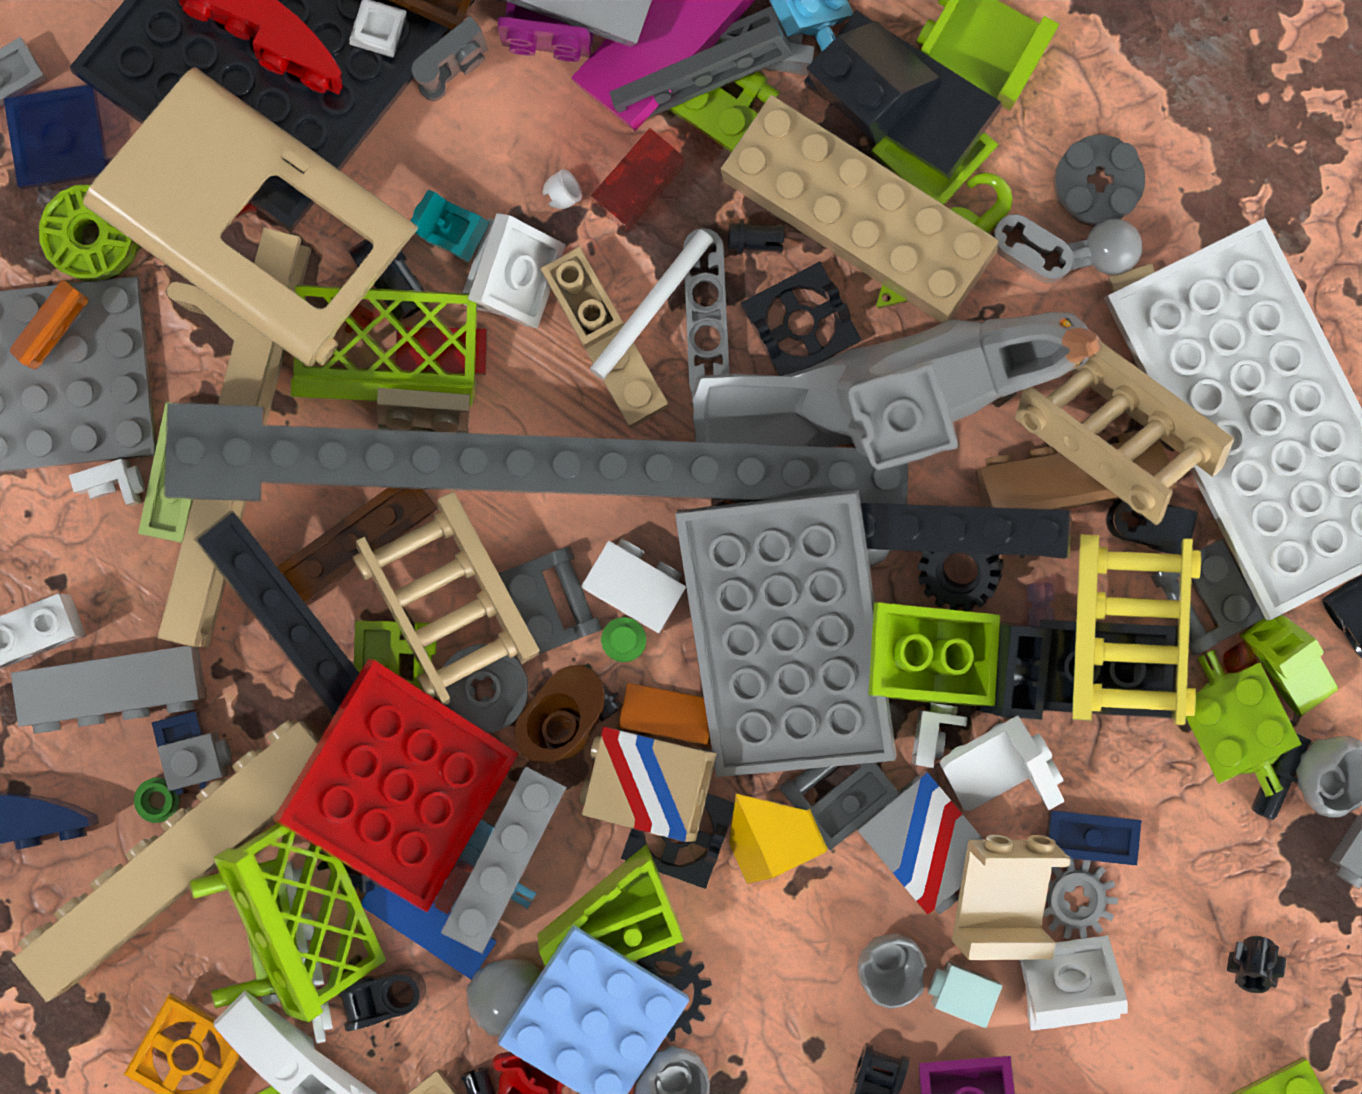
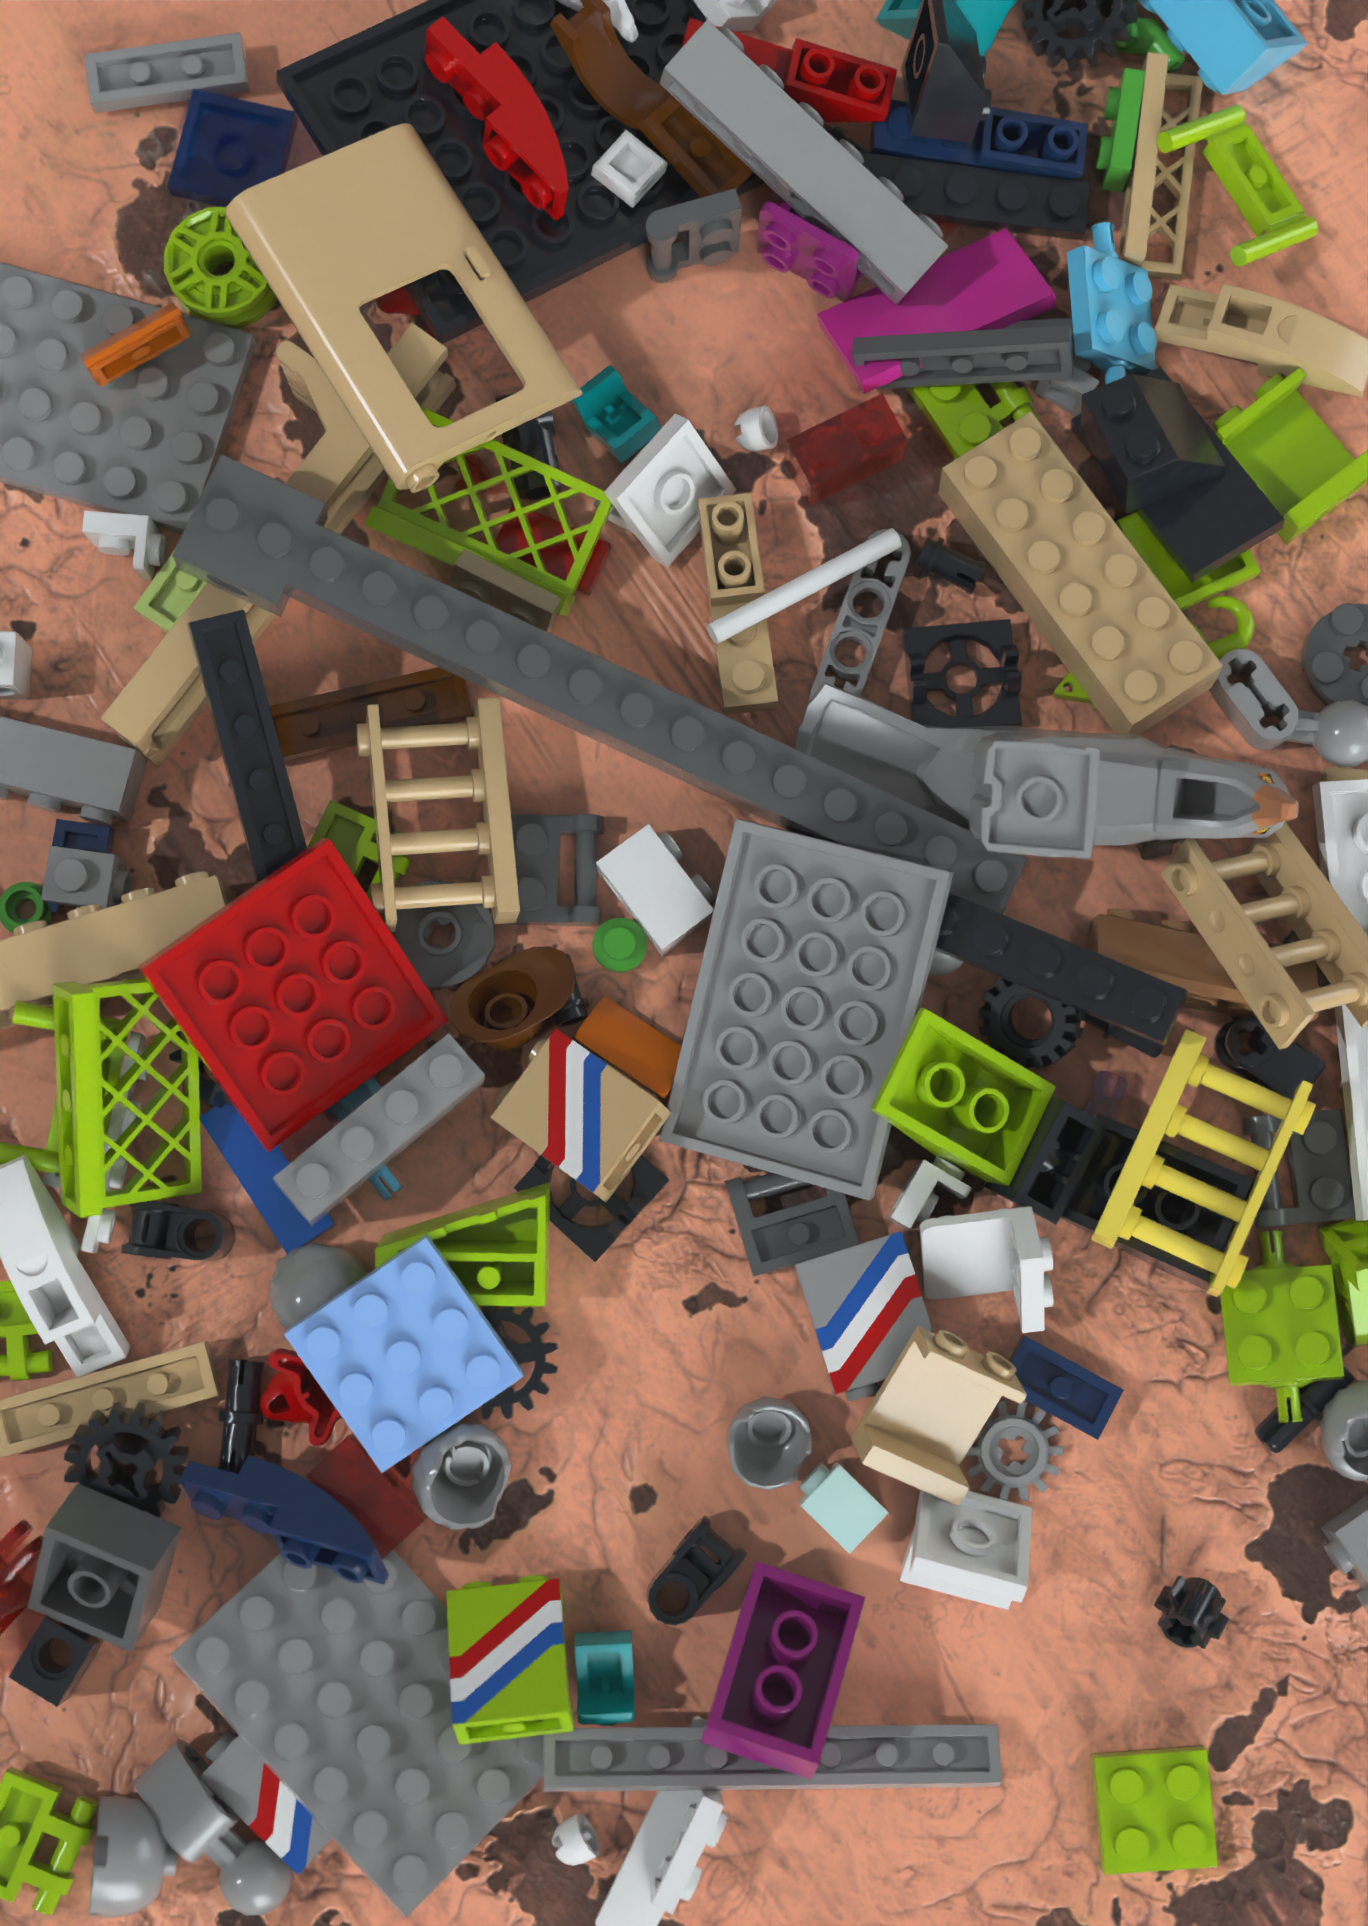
camera: 20 degrees right, 5 degrees down
yellow slope [729,794,828,884] -> none
clear red rock [1223,641,1257,673] -> none

